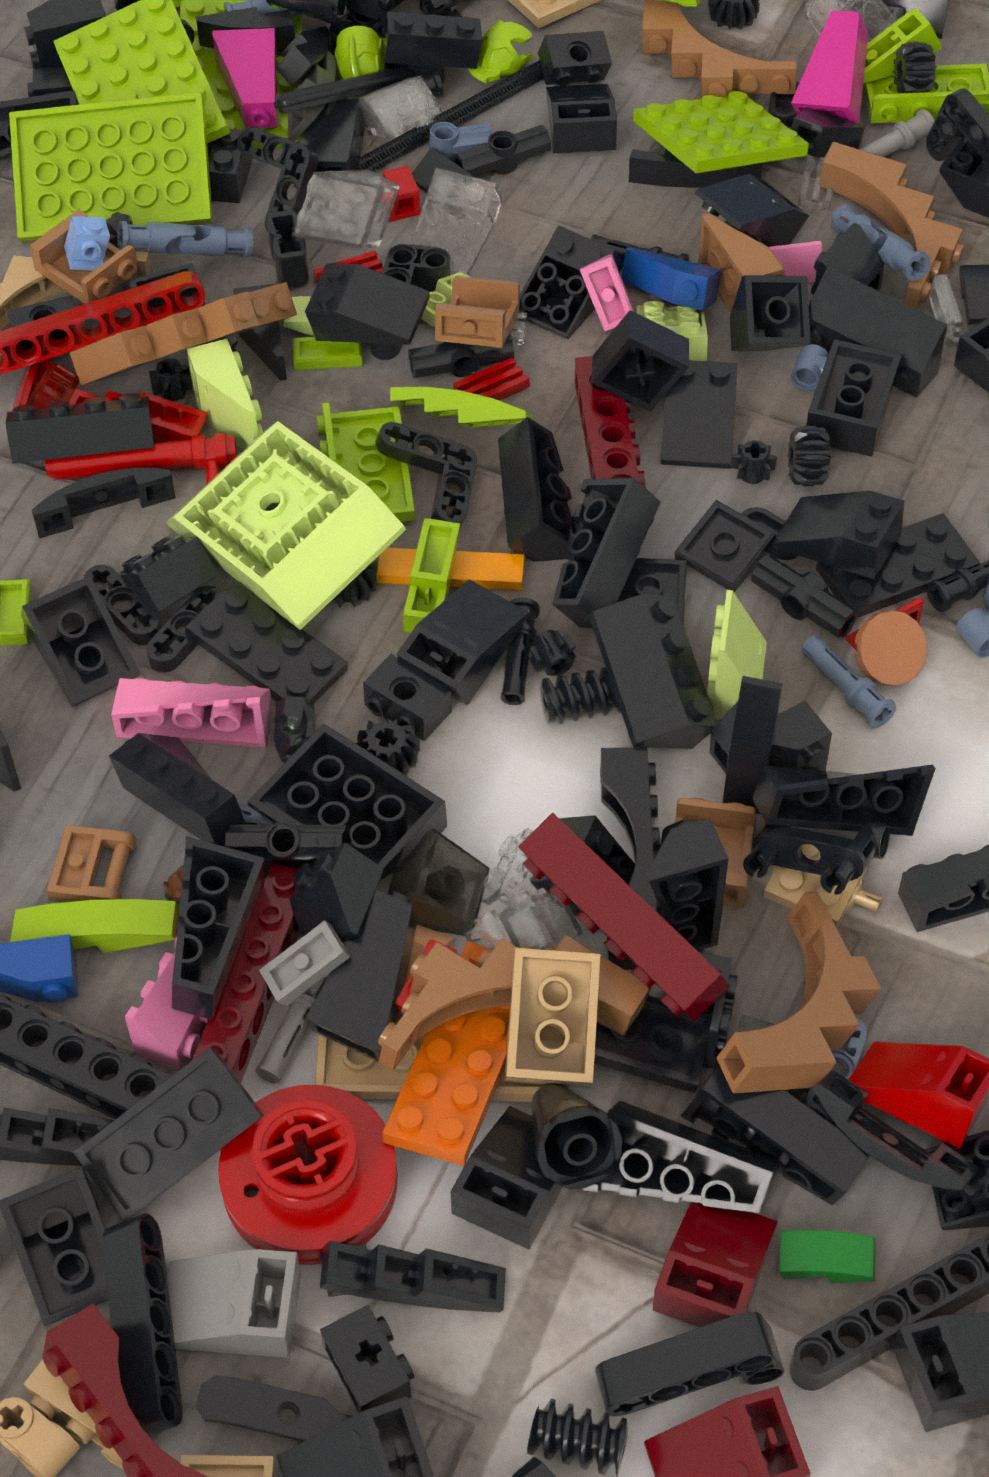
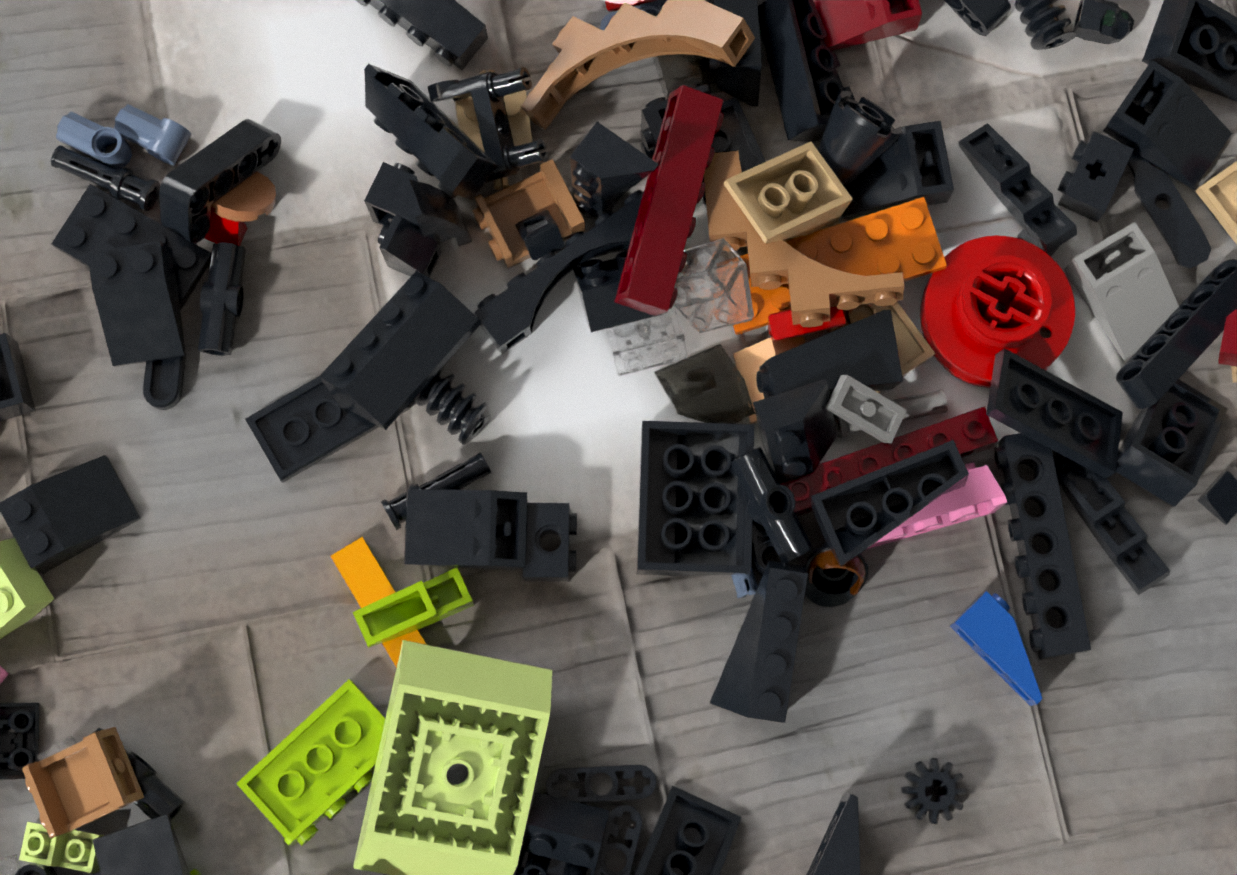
camera: 125 degrees left, 25 degrees up
lime slope [10,899,180,953] -> none
medium nougat plate [47,825,137,902] -> none
bright pink wedge [111,678,273,748] -> none
black plate [185,581,348,703] -> none
black rock [274,697,316,763] -> none
black gear [356,716,420,776] -> none
black beam [375,422,477,527] -> none
lime slope [390,386,535,428] -> none
red tile [453,358,530,400] -> none
black wedge [498,417,578,562] -> none
black gear [529,630,576,676] -> none
black wedge [552,478,661,628] -> none
dark red brick [574,356,646,488] -> none
black brick [592,310,689,412] -> none
black tile [674,500,776,592] -> none
yellowish green slope [707,590,767,720] -> none
black gear [731,440,777,484] -> none
black gear [787,426,831,486] -> none
sand blue pin [801,635,896,729] -> none
none -> black beam [159,119,281,244]

